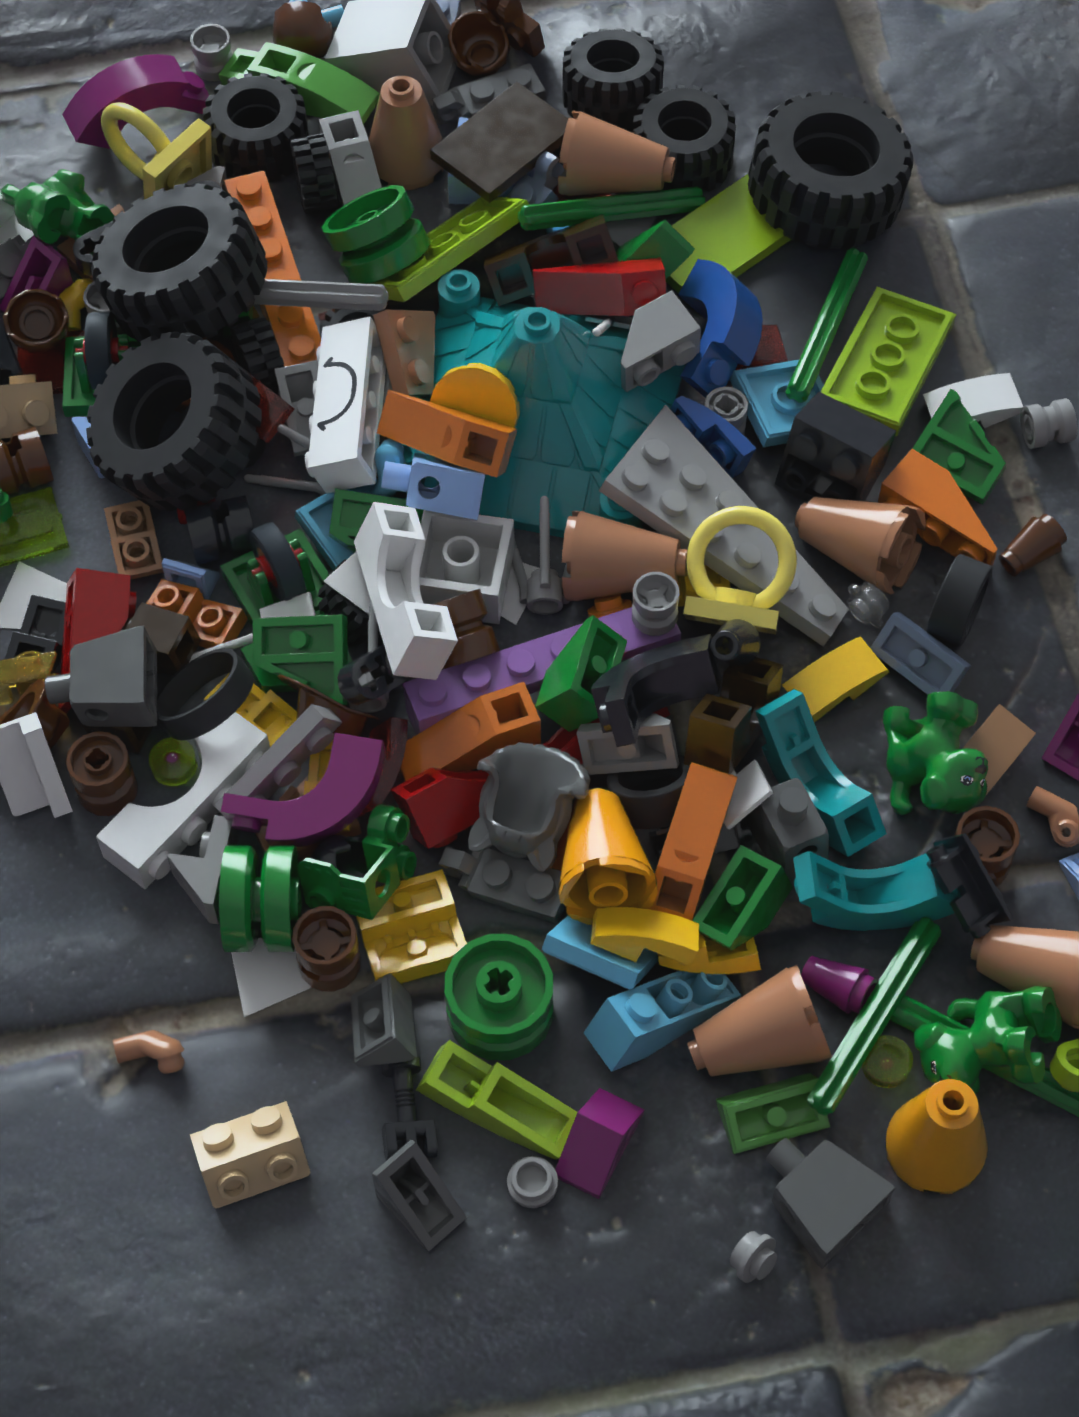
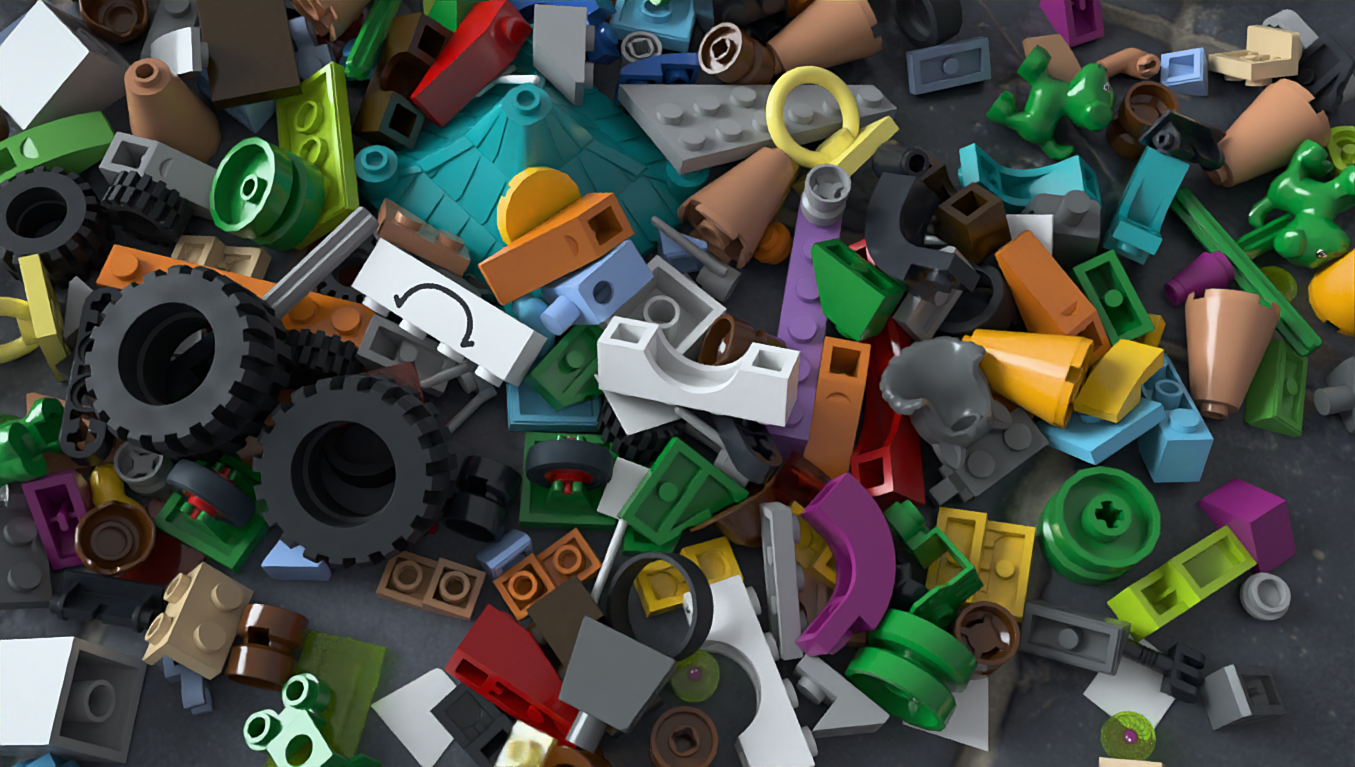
camera: 65 degrees left, 5 degrees up
yellow slope [782,636,889,723] -> none
clear plate [847,582,890,628] -> none
none -> light grey slope [151,27,209,81]
none -> tan slope [170,235,272,280]
none -> light blue slope [657,229,708,274]
none -> reddish brown wheel [698,22,776,85]
none -> white sticker [1083,633,1175,743]
none -> clear neon green tile [1101,711,1156,761]

